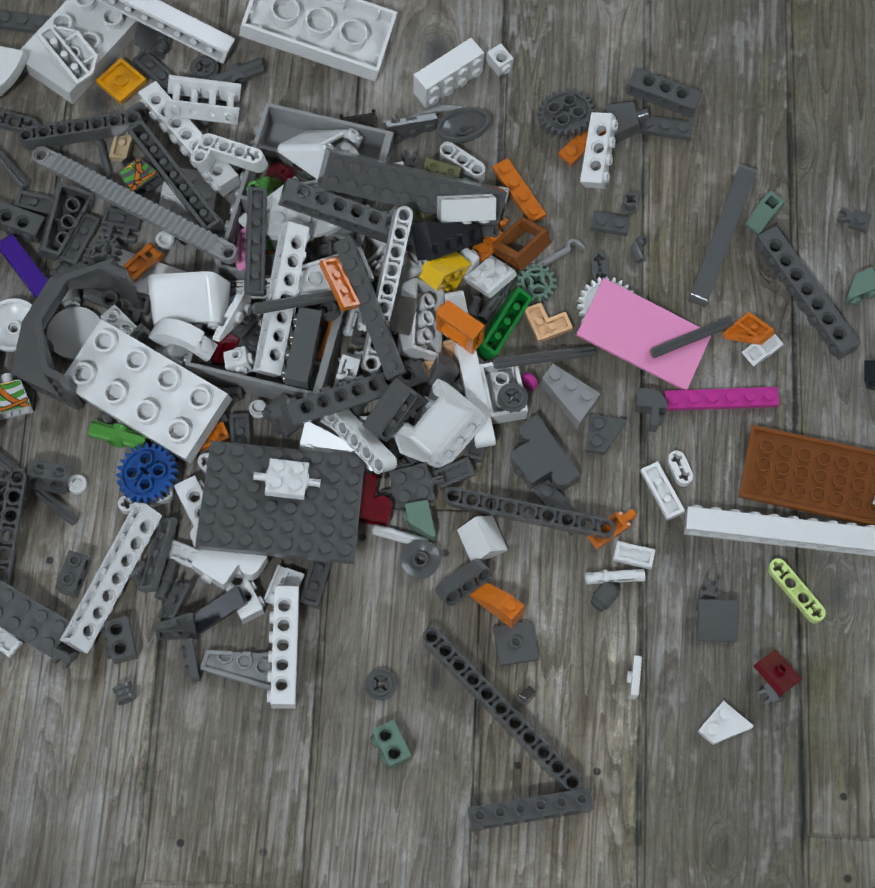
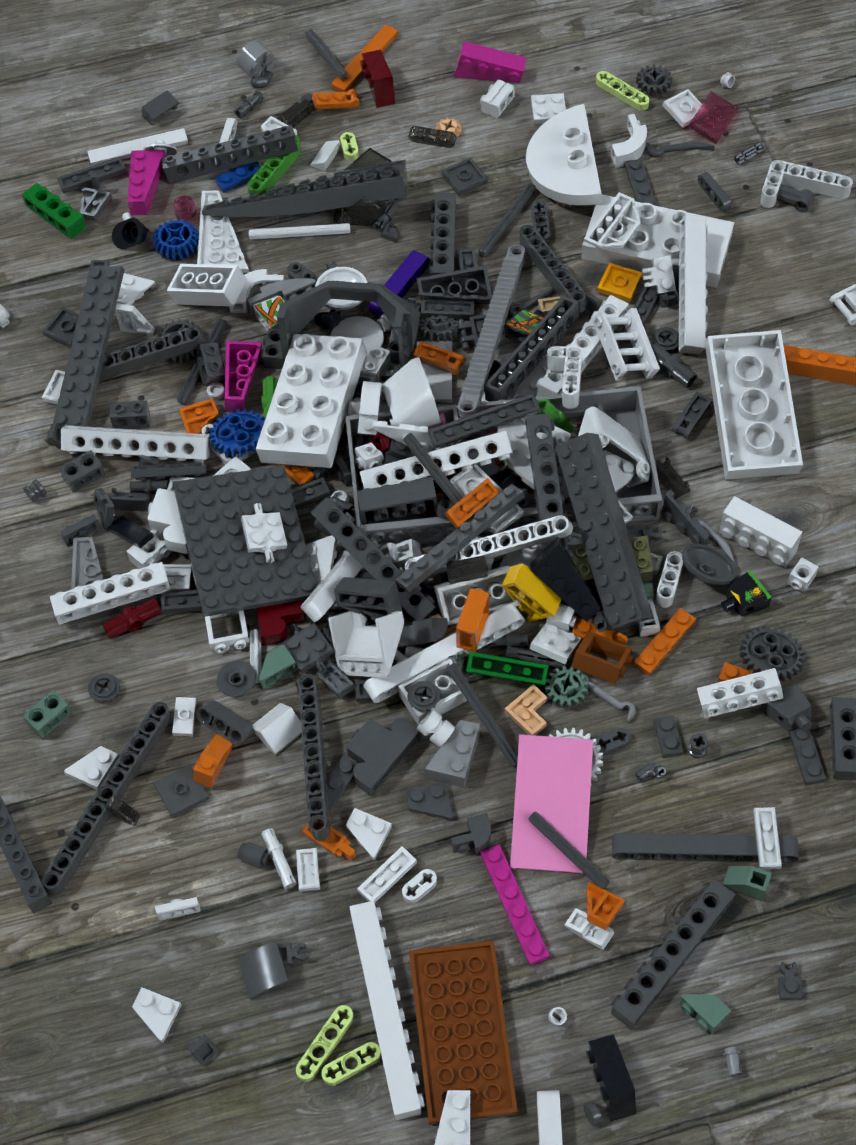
camera: 75 degrees right, 10 degrees down
white brick [437,194,496,224] -> none
dark pink tile [520,372,538,391] -> none
dark red plate [754,649,802,697] -> none
none -> white wing [64,746,119,790]
none -> dark red piece [102,598,162,639]
none -> white plate [172,697,197,737]
none -> orange wing [179,398,219,434]
none -> white window [205,610,250,653]
none -> dark pink wedge [224,341,262,412]
none -> dark grey brick [260,328,284,369]
none -> yellowish green beam [322,1042,381,1086]
none -> white wing [346,808,392,860]
none -> white wheel [417,709,455,747]
none -> white hinge [548,1007,567,1025]
none -> white hinge [642,255,676,294]
none -> dark grey plate [671,392,713,439]
none -> black torso [721,570,772,616]
none -> white tile [753,807,782,870]

